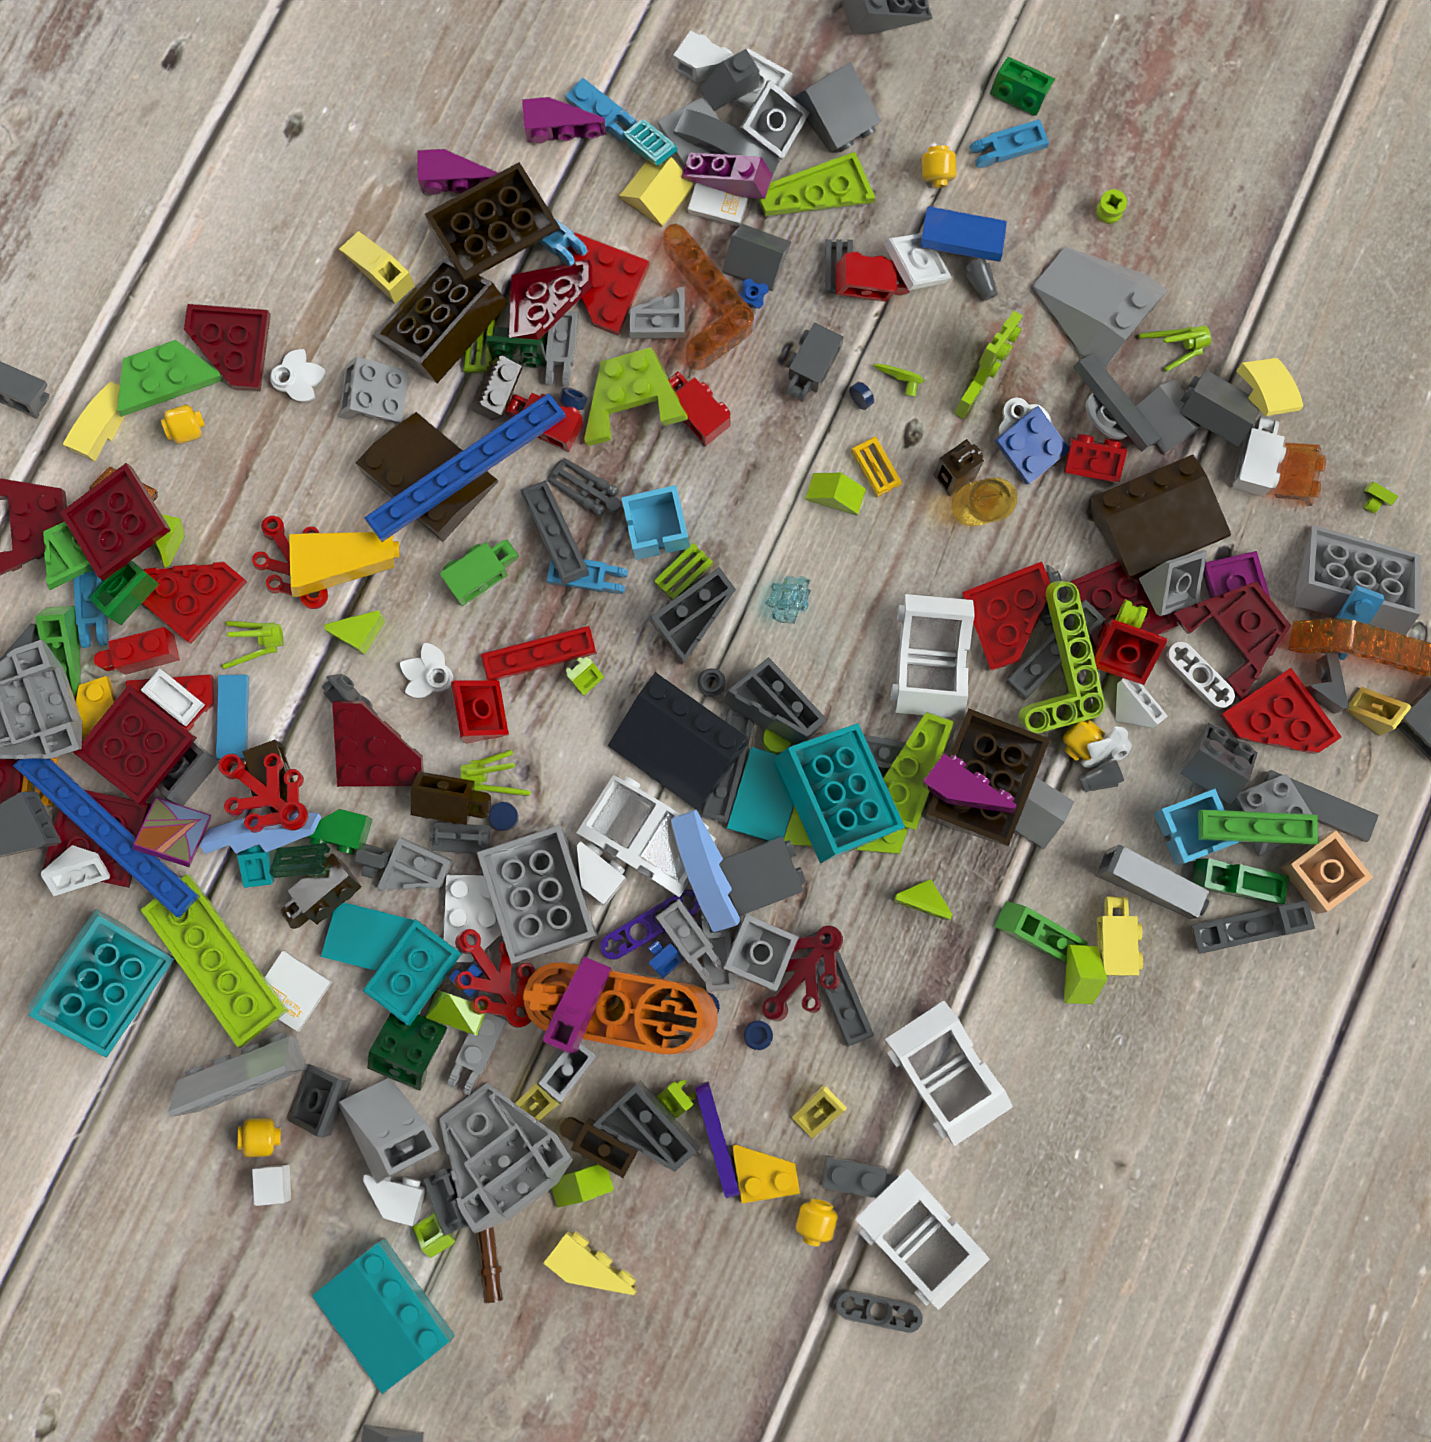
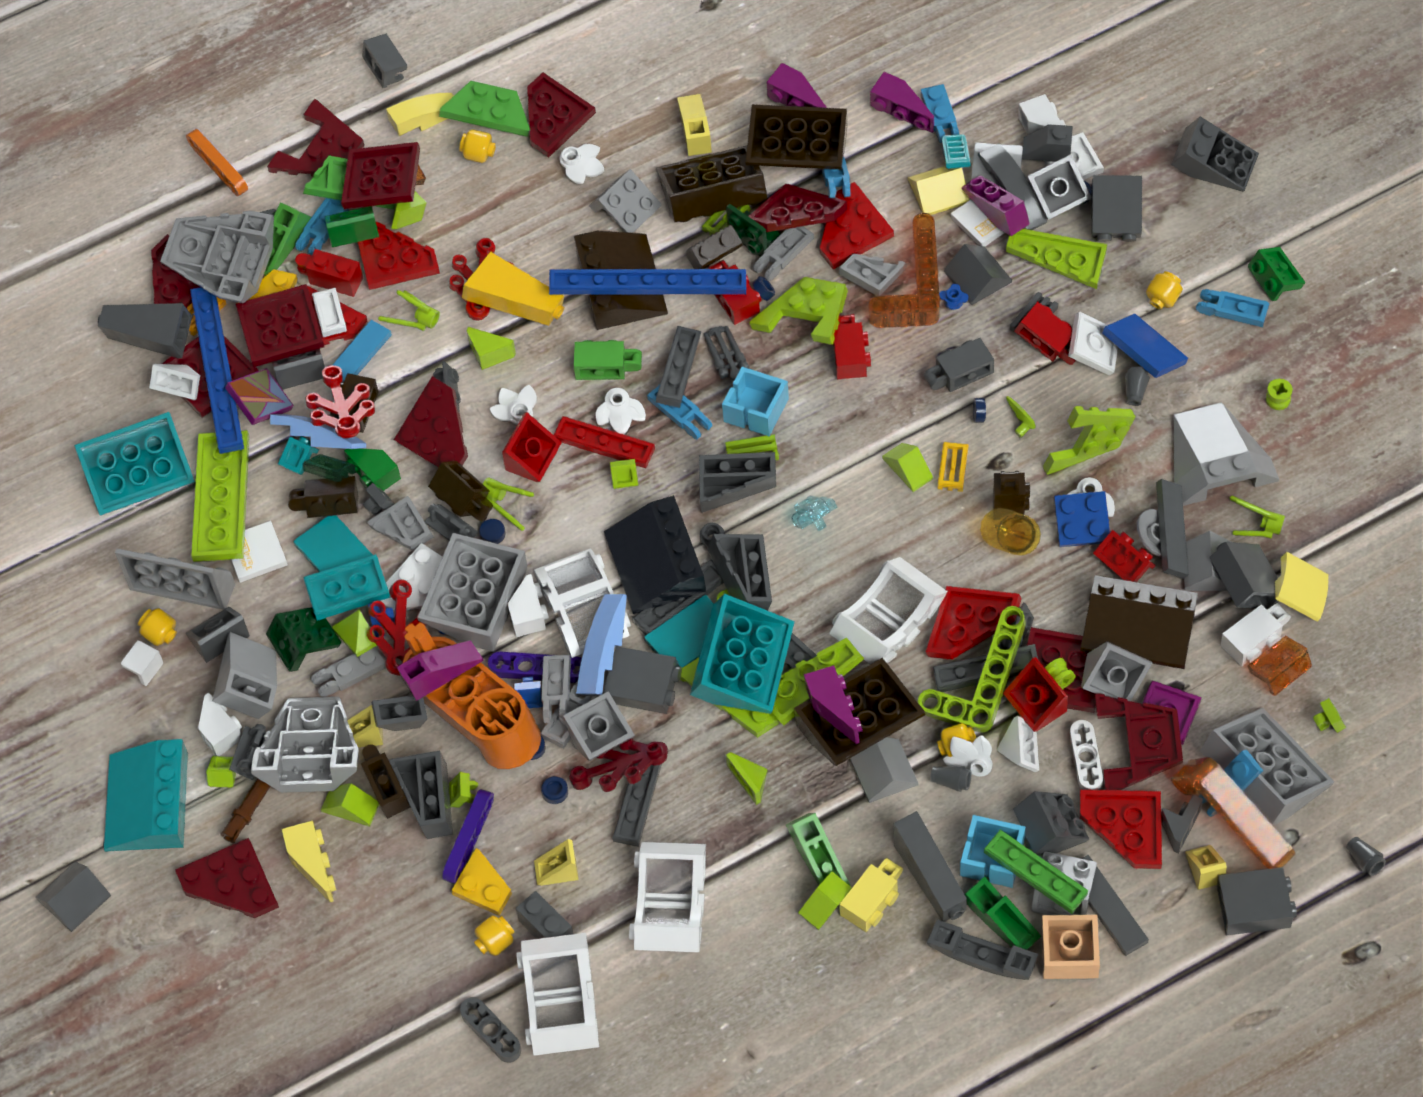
camera: 40 degrees right, 20 degrees down
none -> dark red plate [175,838,279,918]
none -> white plate [596,388,646,435]

